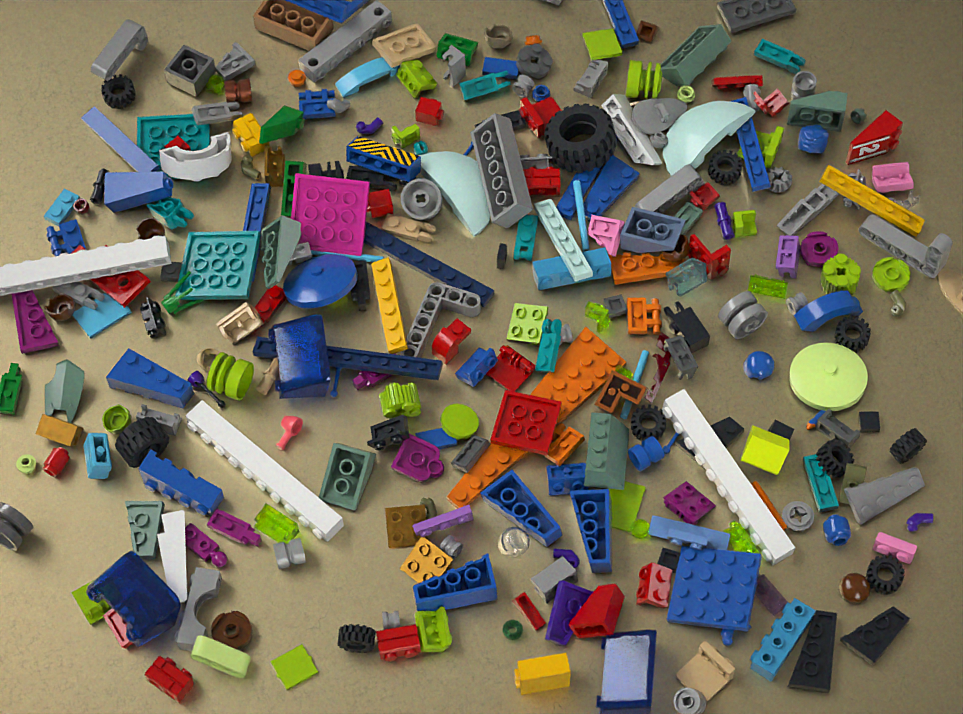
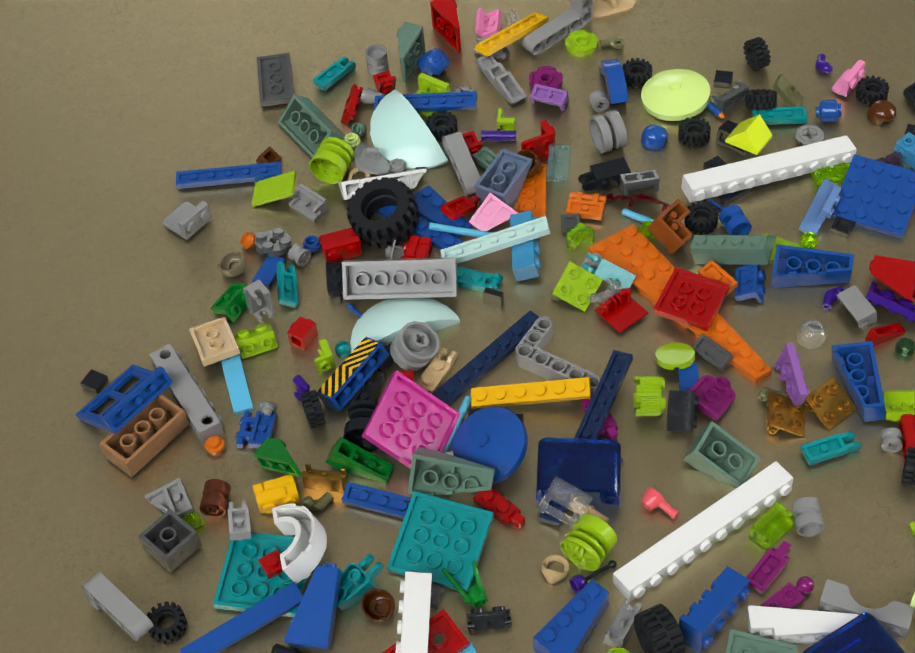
camera: 75 degrees left, 10 degrees down
reddish brown plate [211,611,252,650] -> none
tan hinge [216,302,264,345] -> none
red brick [432,318,471,365] -> none
light grey wheel [439,535,463,559] -> none
blue bracket [455,347,498,387] -> none
blue wedge [481,469,562,547] -> none
red bracket [636,562,672,609] -> none
magenta hinge [663,481,716,525] -> none
clear neon green hinge [748,274,788,299] -> none
lime brick [820,254,861,295] -> none
light grey wing [844,467,925,525] -> none
none -> black tyre [300,390,326,428]
none -> sand green hinge [351,123,367,136]
none -> red hinge [440,195,480,220]
none -> clear plate [537,477,593,529]
none -> clear piece [589,278,621,305]
none -> black tyre [678,116,711,149]
none -> teal hinge [800,431,862,466]

